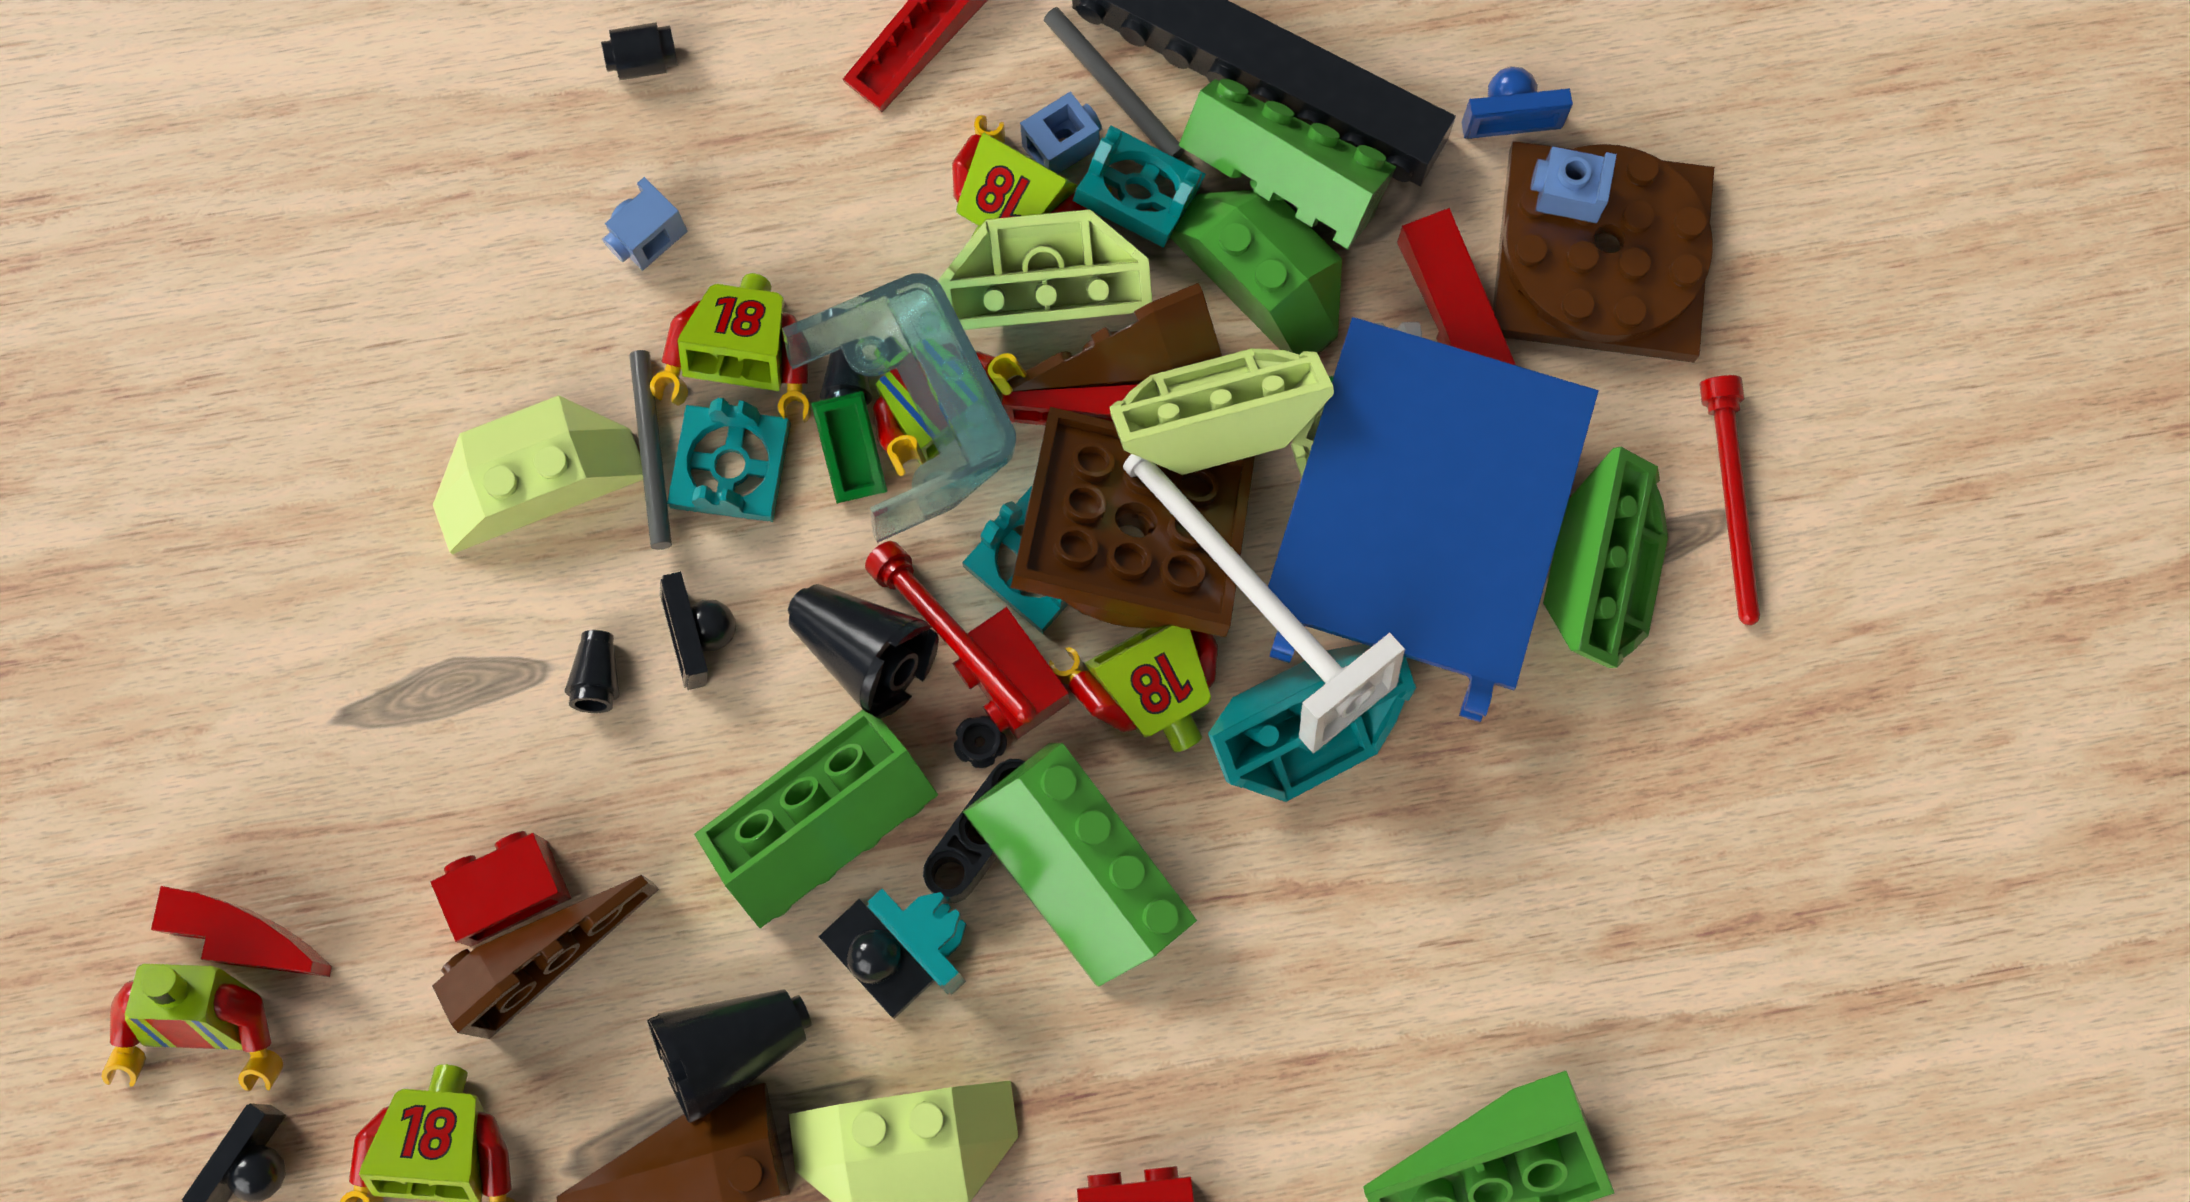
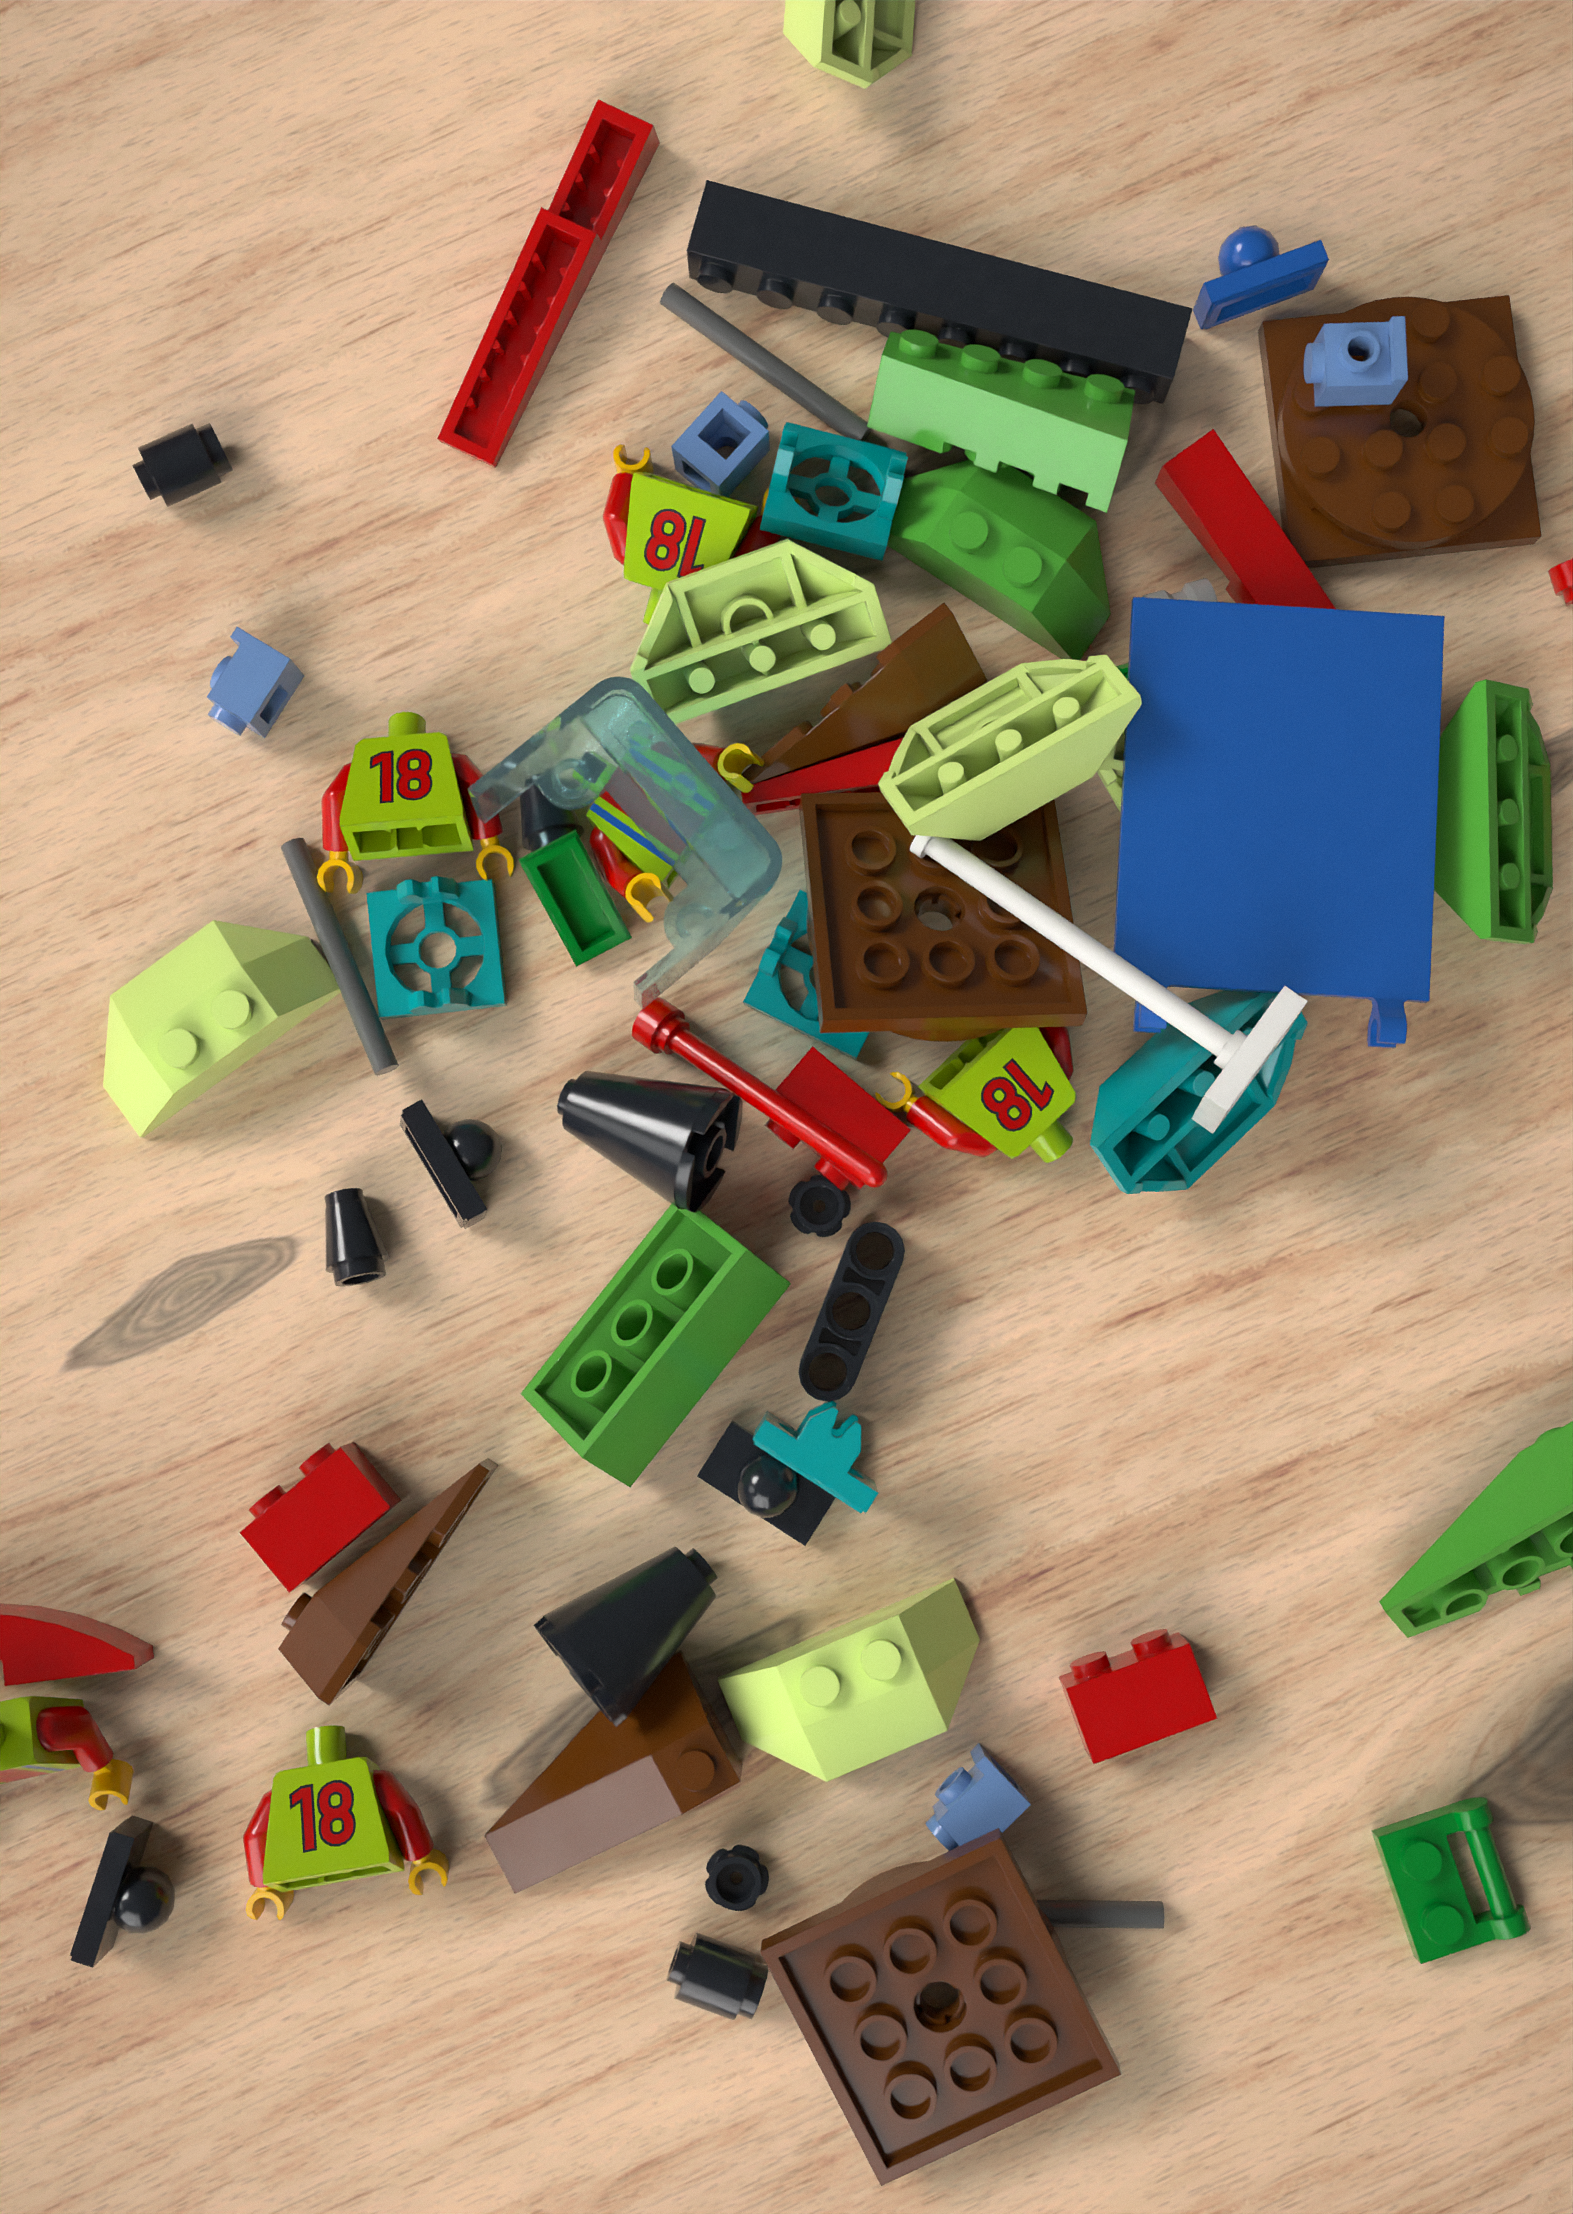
camera: 10 degrees left, 10 degrees up
bright green slope [963,743,1197,987] -> none

